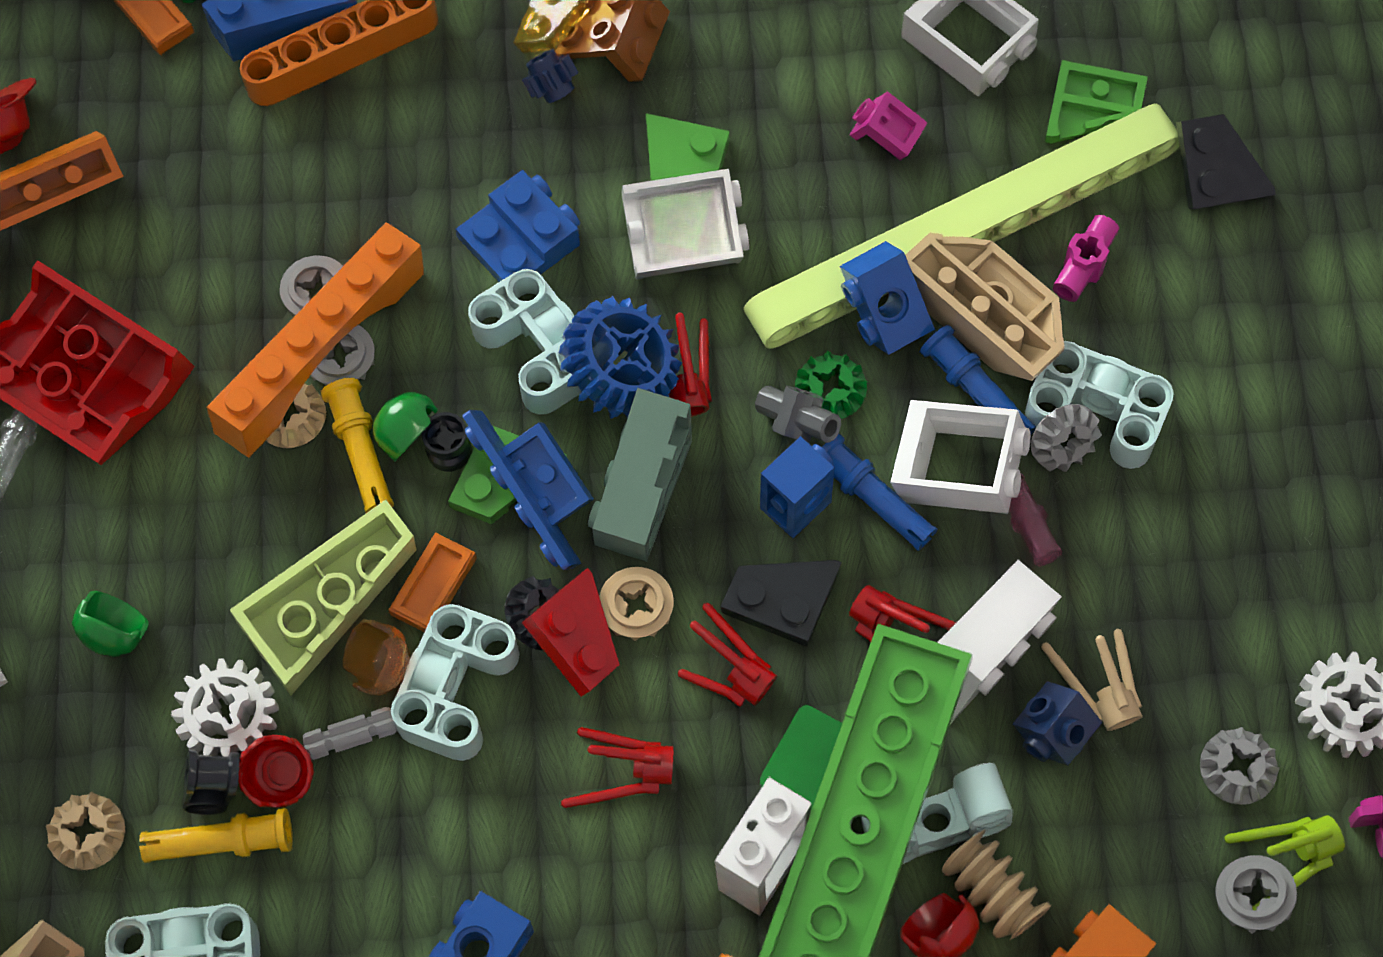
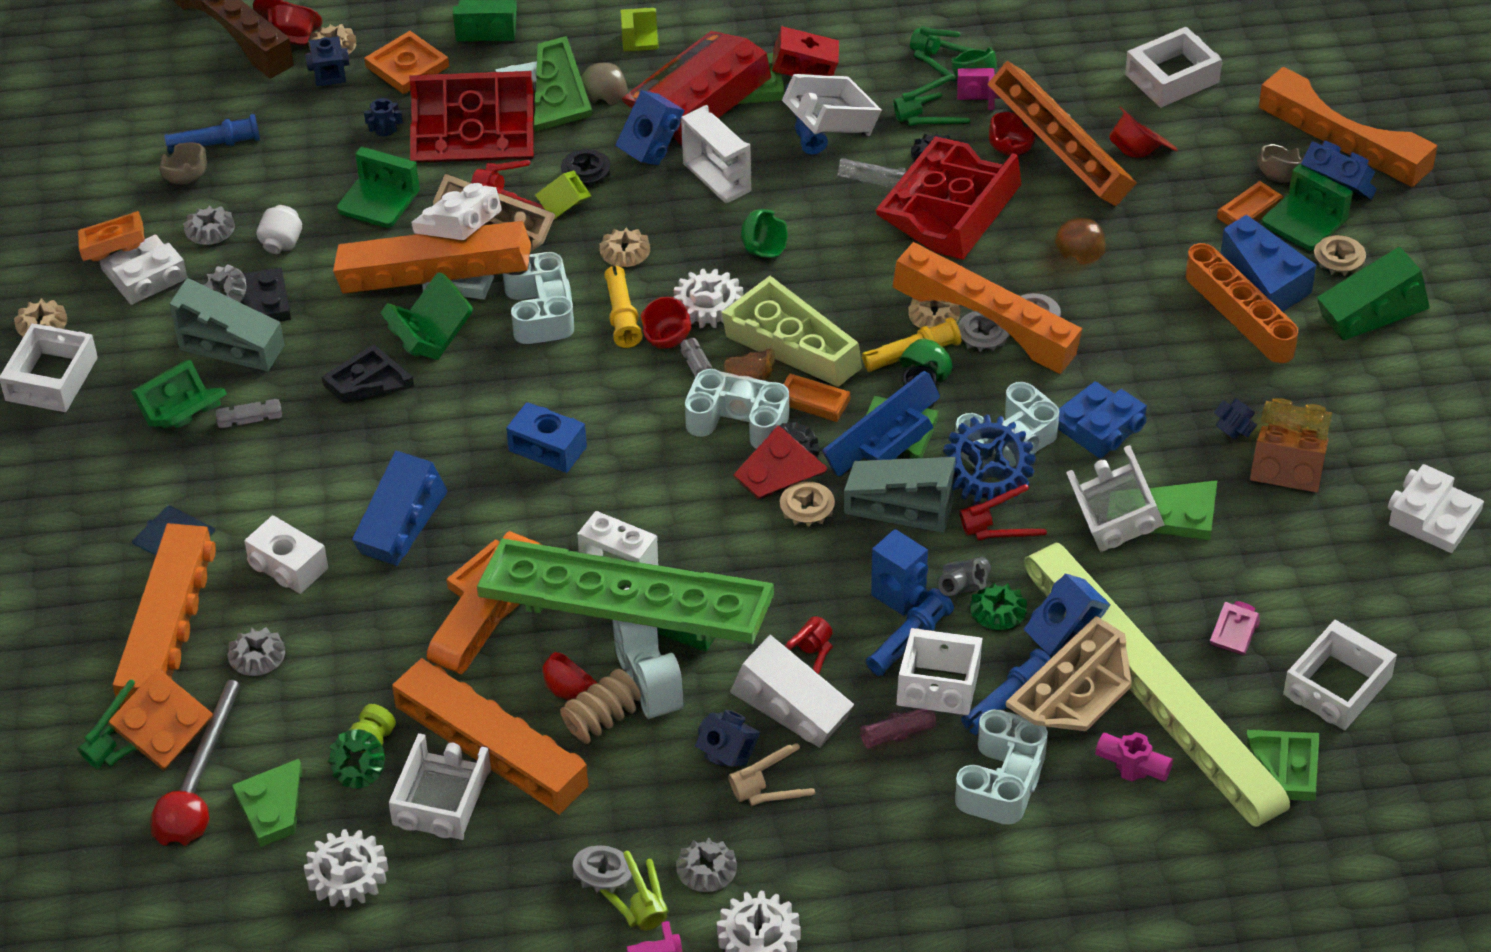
camera: 85 degrees right, 20 degrees down
black piece [183,750,239,815] -> none
red plant [561,727,673,808] -> none
red plant [678,603,777,707] -> none
black wing [721,560,842,647] -> none
light grey gear [1031,404,1102,472] -> none
black wing [1176,114,1276,209] -> none
none -> clear orange hair [1055,217,1106,264]

